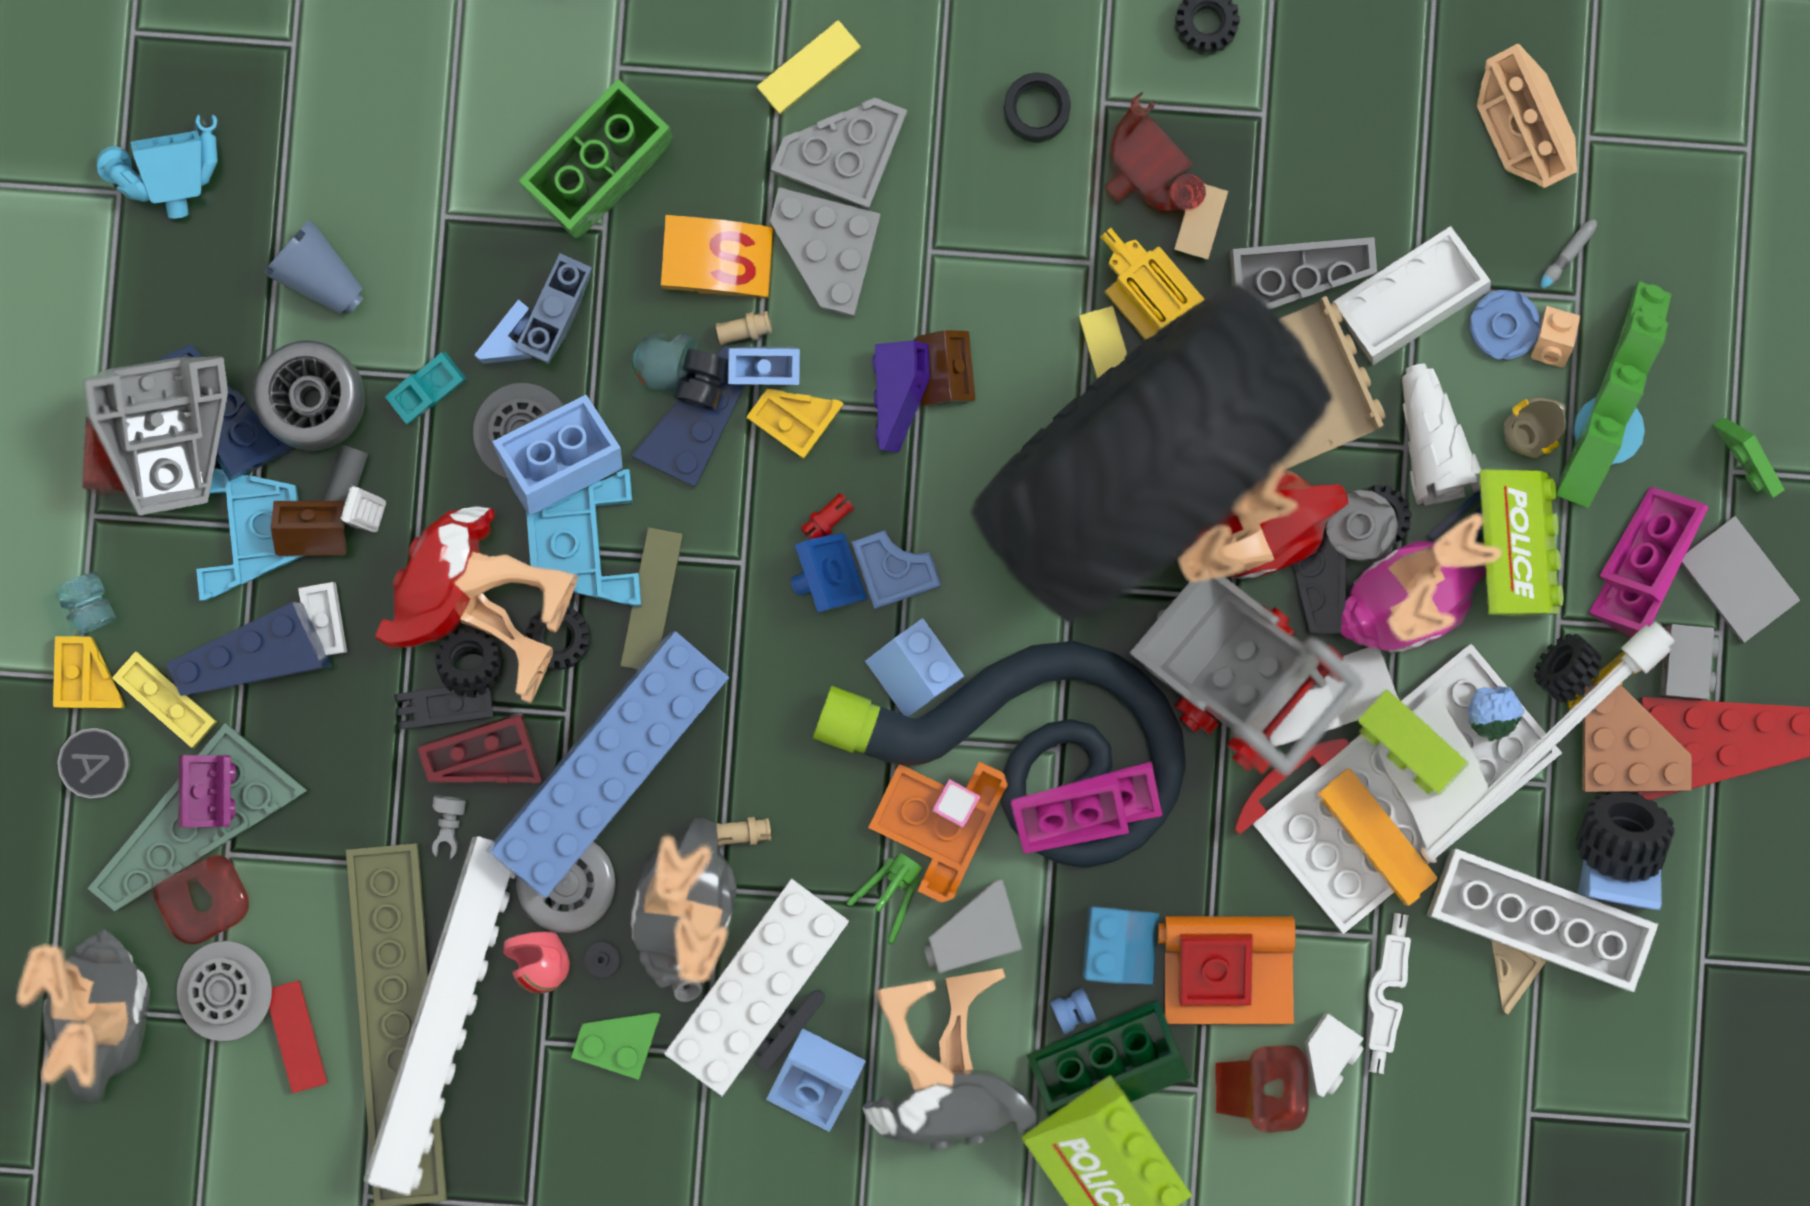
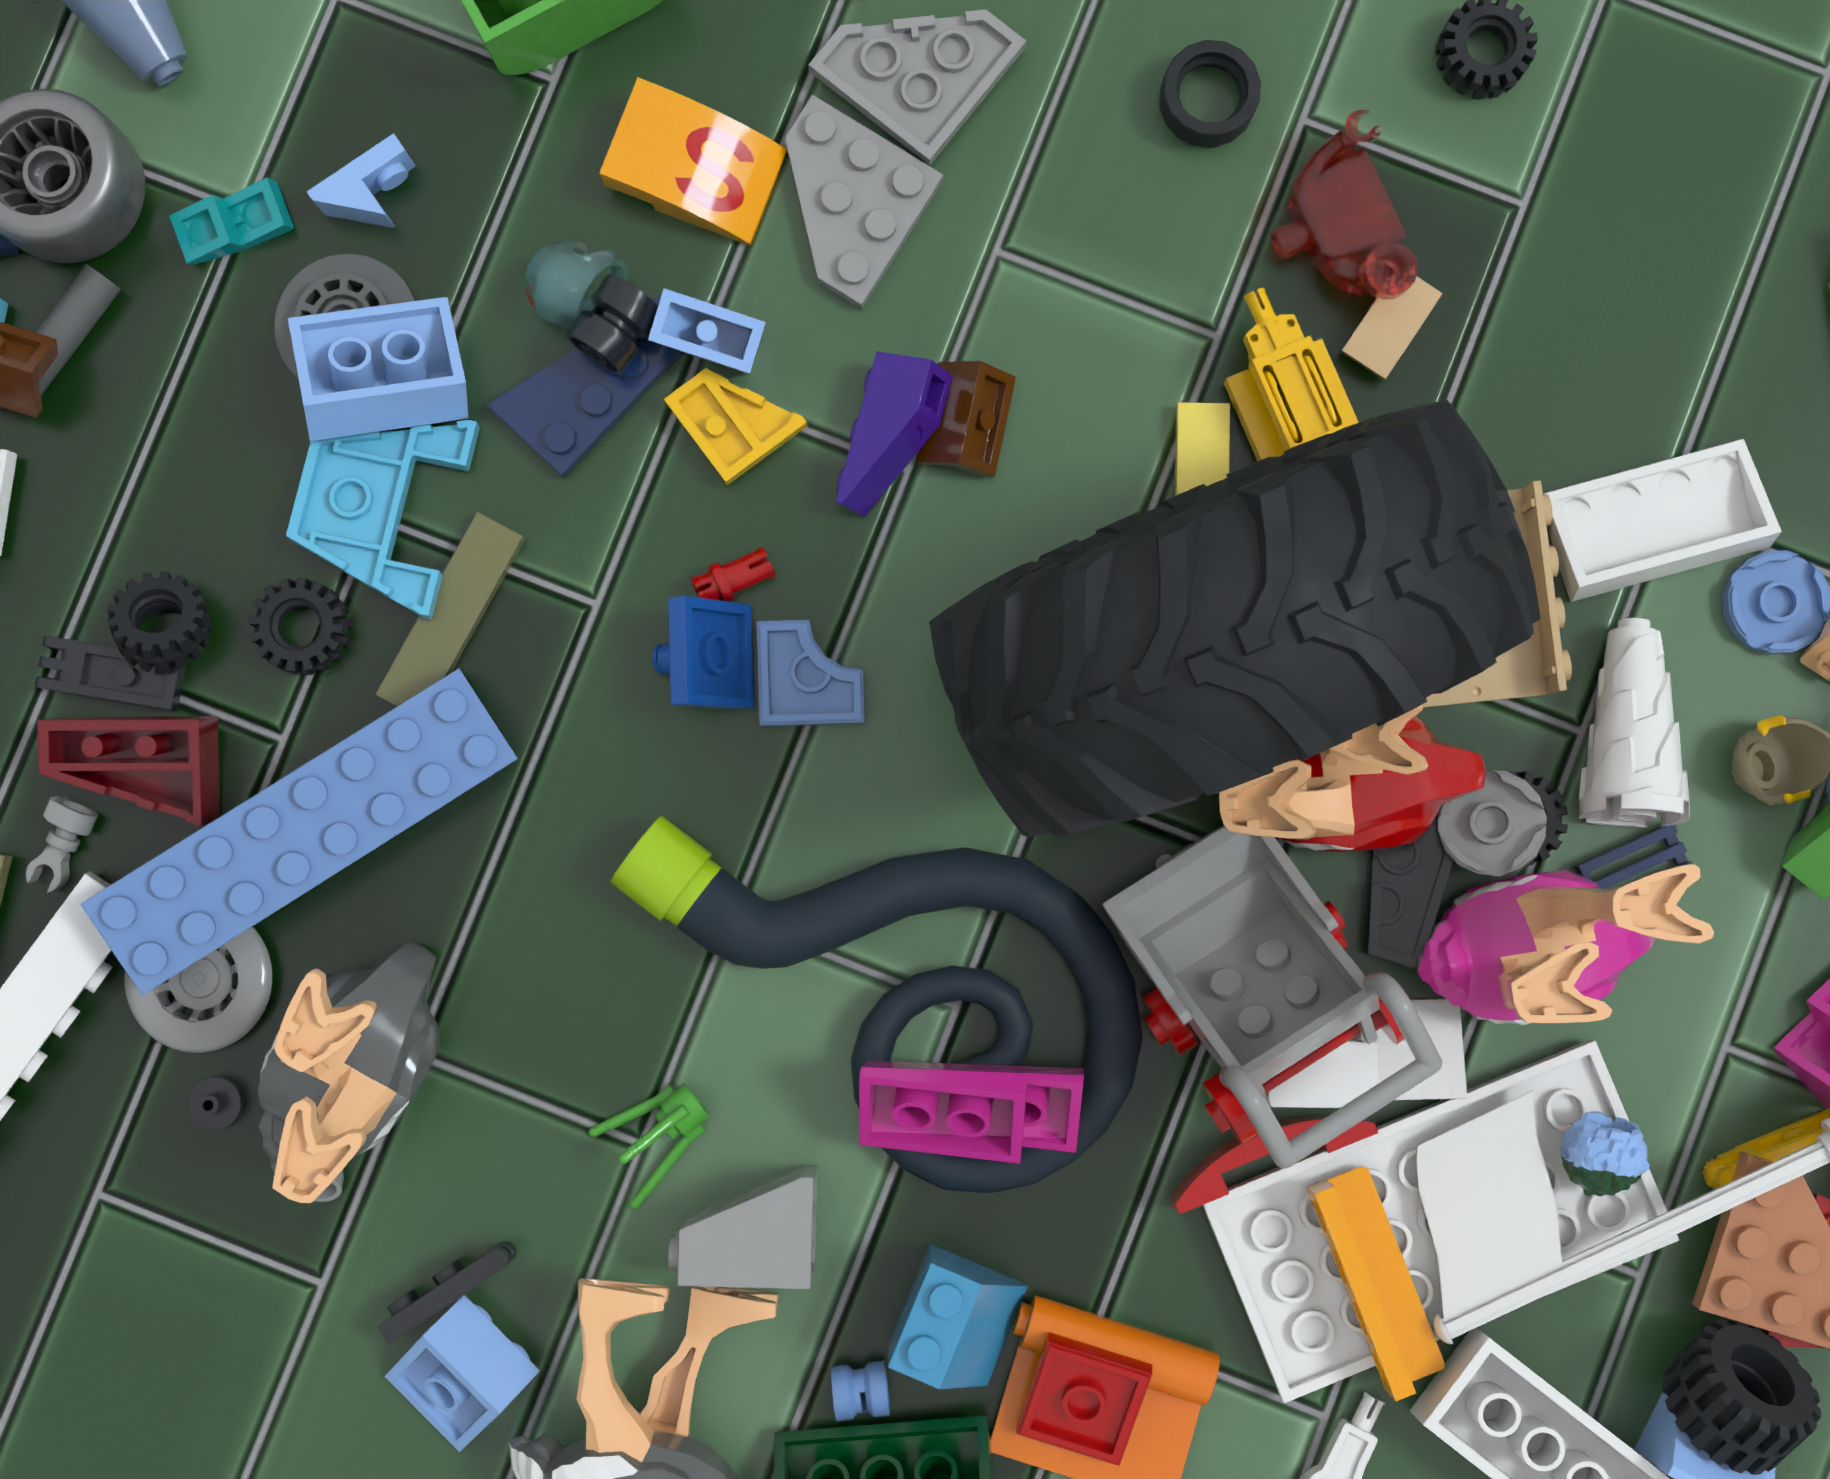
camera: 20 degrees right, 0 degrees up
white slope [341,486,386,533] -> none
animal [375,506,579,704] -> none
coral helmet [504,932,570,994] -> none
sand blue slope [515,253,592,363] -> none
bright green wing [571,1012,661,1080] -> none
white brick [664,879,849,1096] -> none
tan pin [716,311,773,346] -> none
tan pin [716,817,771,846] -> none
light blue slope [865,618,964,717] -> none
orange piece [868,761,1007,902] -> none
white slope [932,779,981,828] -> none
light grey wedge [1229,237,1377,309] -> none
lime piece [1357,689,1469,795] -> none
lime slope [1479,469,1564,617] -> none
black tyre [1534,634,1602,702] -> none

